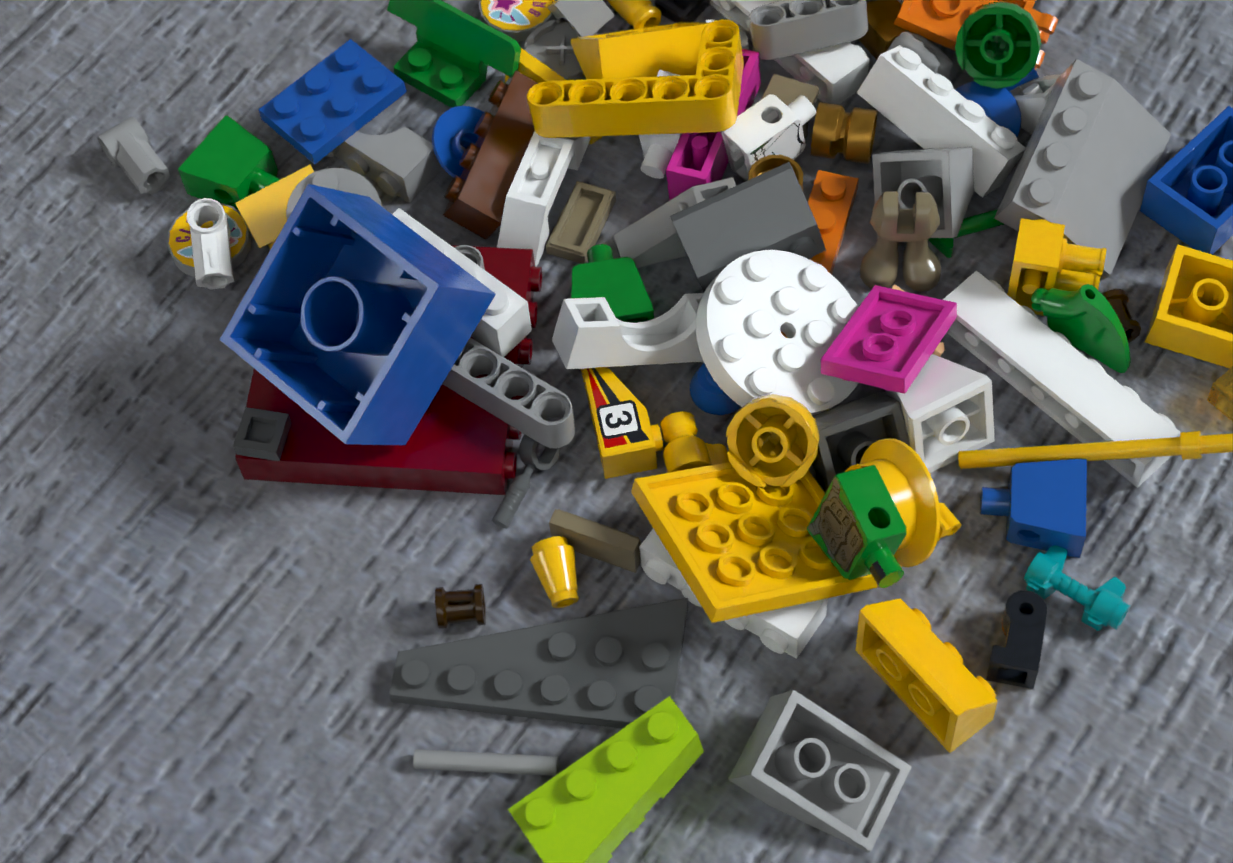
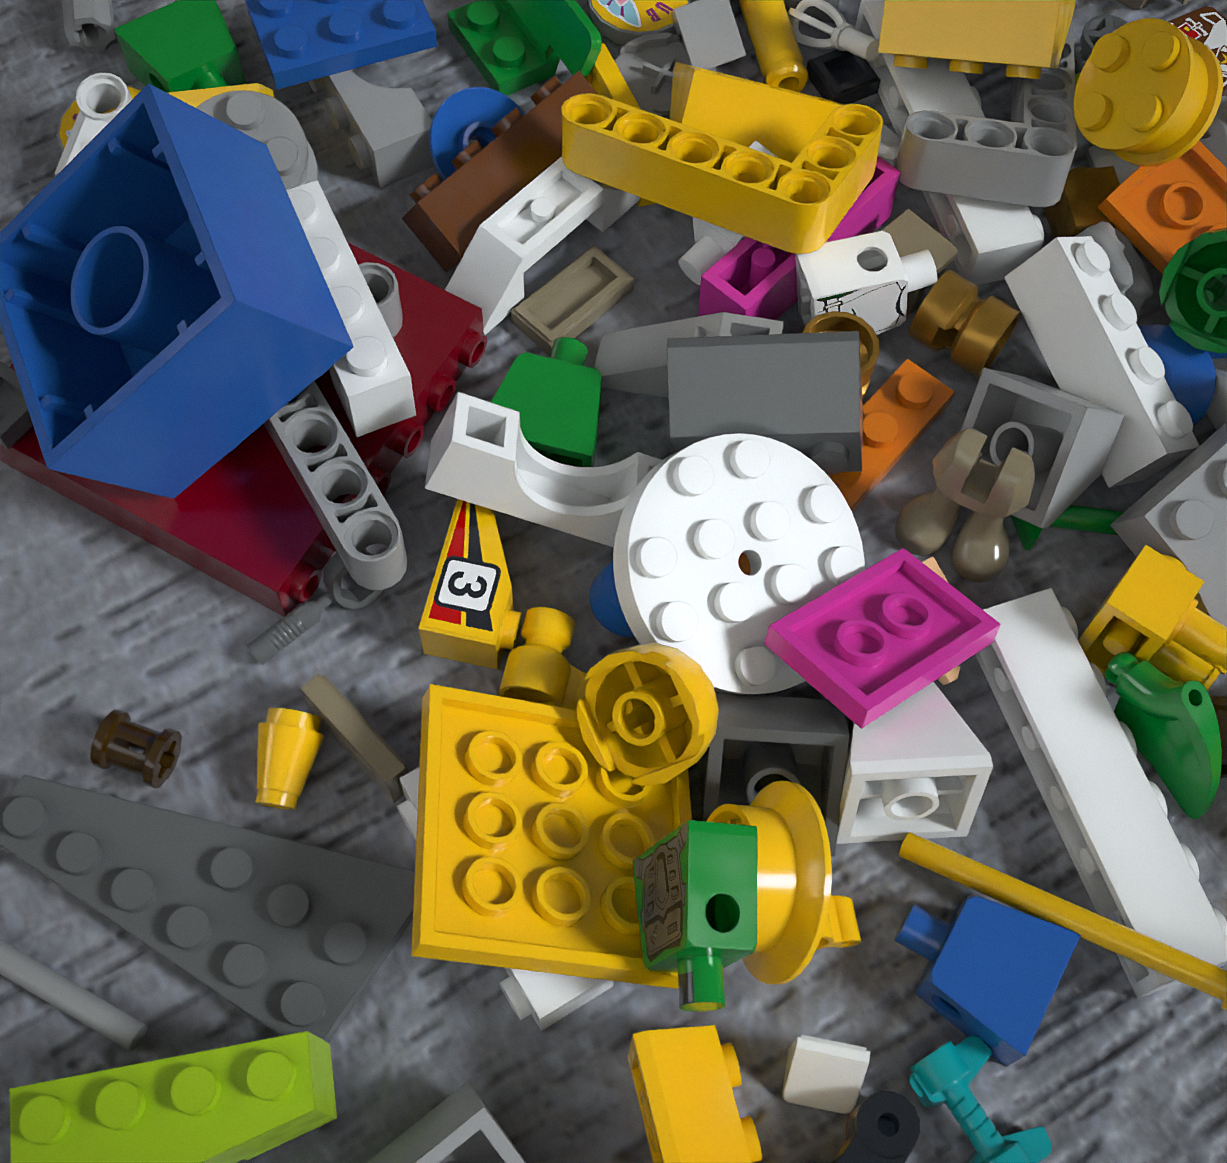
camera: 15 degrees right, 5 degrees up
none -> white slope [782,1034,870,1114]

